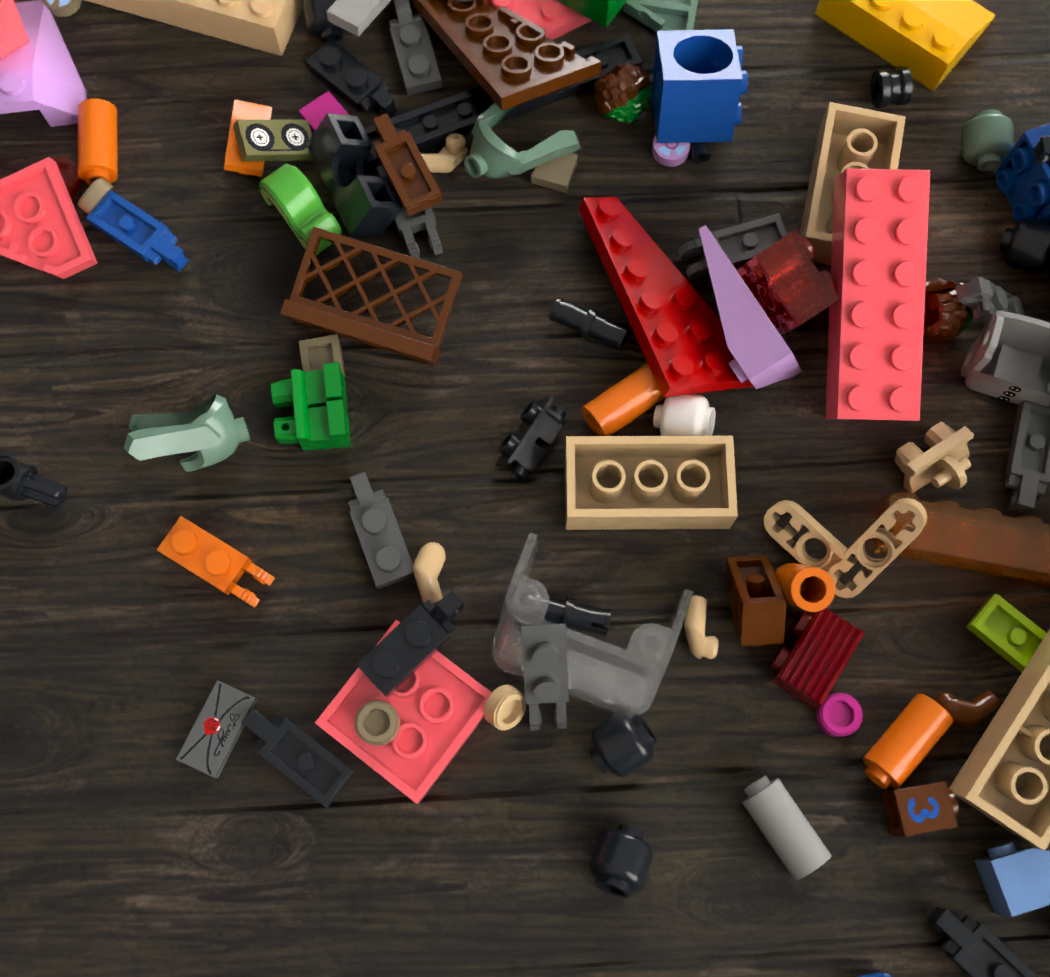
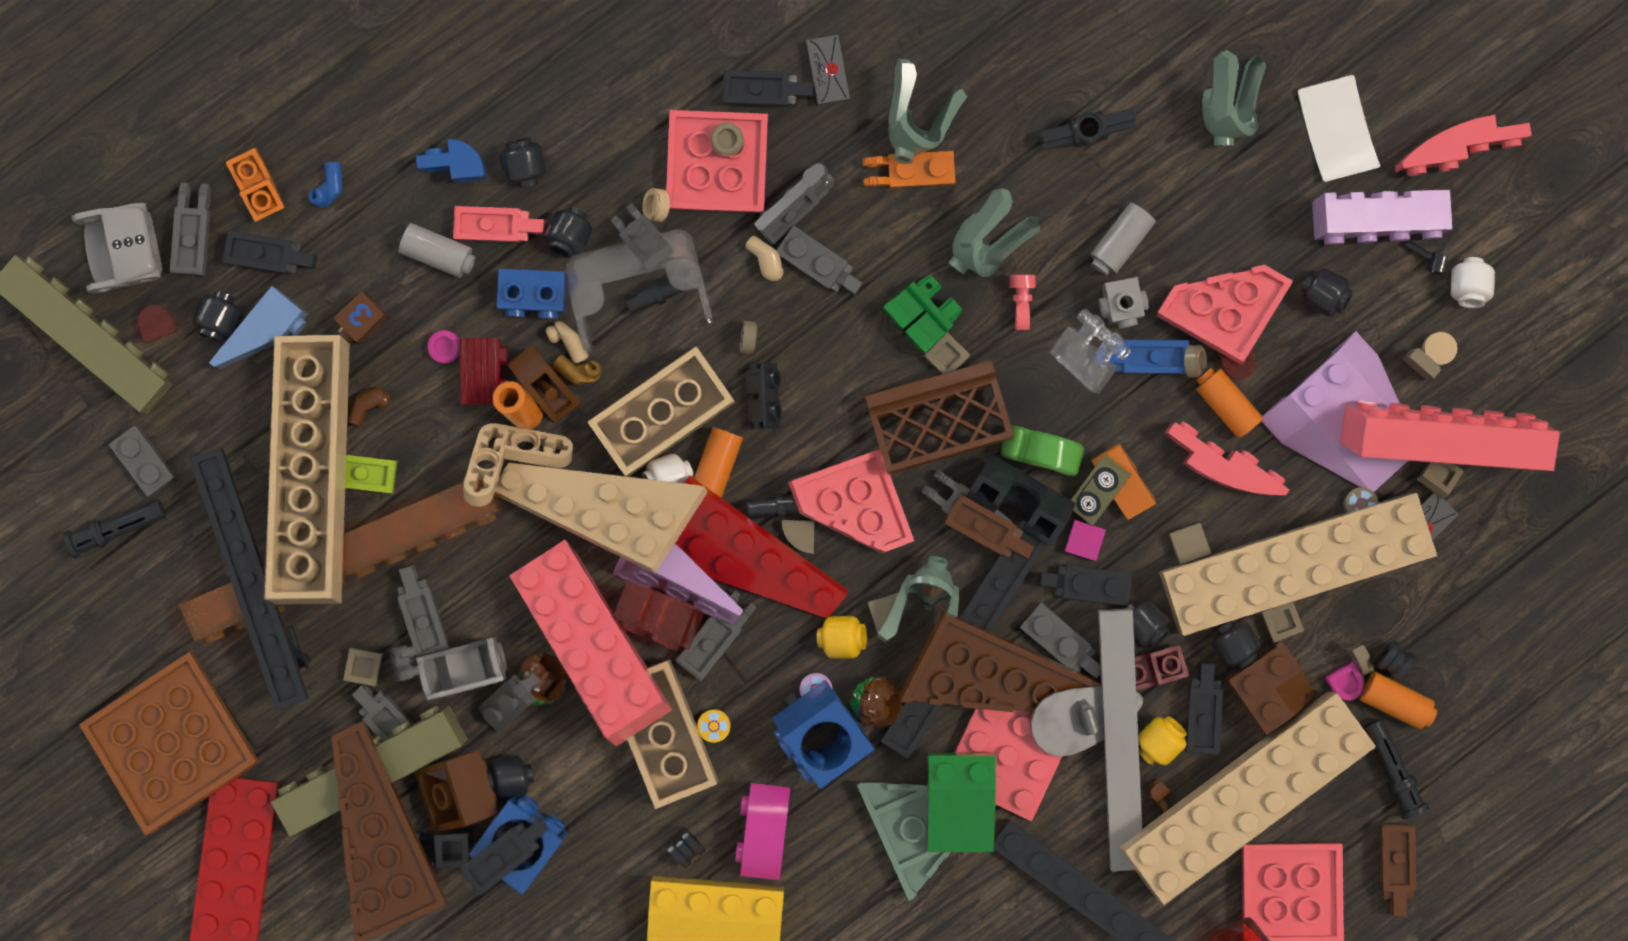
camera: 145 degrees right, 15 degrees up
black hinge [356,591,465,698] -> none
tan arm [421,133,468,173] -> none
orange brick [863,693,953,789] -> none
tan hips [895,421,974,494] -> none
sand green head [961,109,1015,171] -> none
none -> blue brick [416,139,488,183]
none -> coral hinge [453,206,546,243]
none -> tan wing [494,463,707,574]
none -> blue brick [497,269,568,319]
none -> pearl gold arm [552,354,601,385]
none -> yellow tile [697,709,731,743]
none -> dark pink brick [735,783,790,880]
none -> dark tan tile [740,321,757,354]
none -> dark grey hinge [754,163,835,245]
none -> dark tan tile [782,520,814,554]
none -> coral plate [788,449,914,553]
none -> yellow head [817,616,867,659]
none -> sand green piece [888,59,967,164]
none -> coral piece [1009,275,1036,330]
none -> clear plate [1050,309,1130,394]
none -> light grey brick [1090,202,1156,276]
none -> light grey brick [1099,277,1149,329]
none -> coral slope [1164,421,1289,496]
none -> dark tan tile [1168,523,1211,564]

